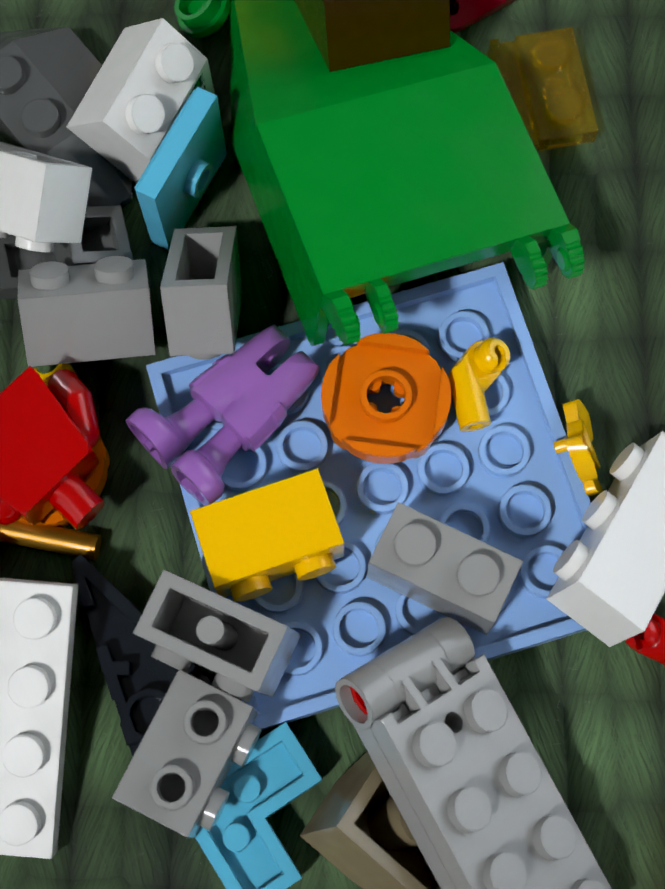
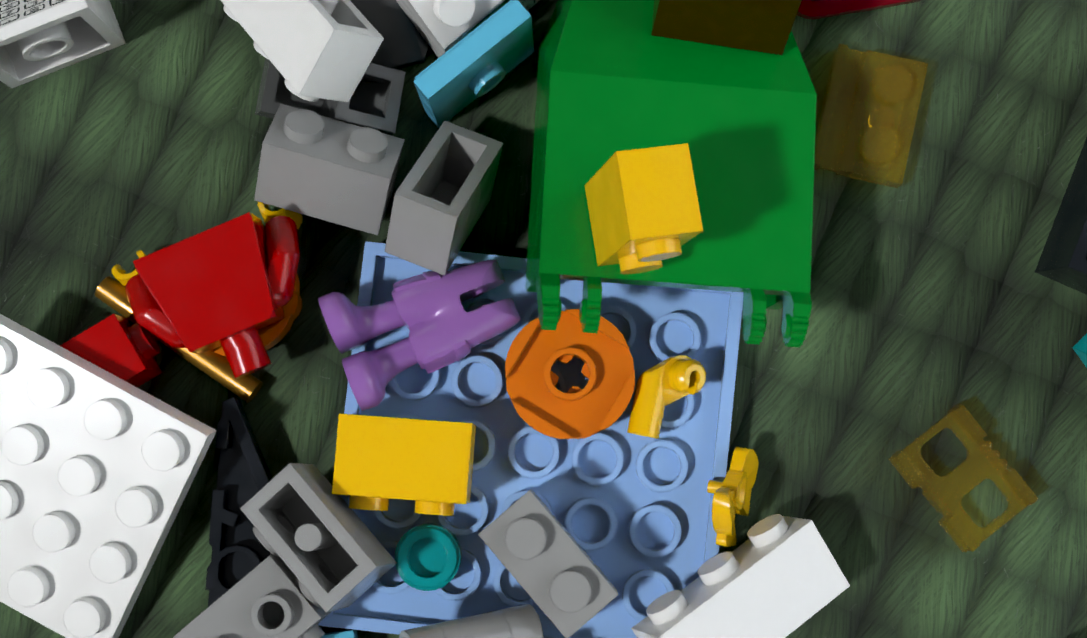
camera: 30 degrees right, 10 degrees up
none -> teal tile [395,523,462,591]
none -> yellow brick [584,143,703,274]

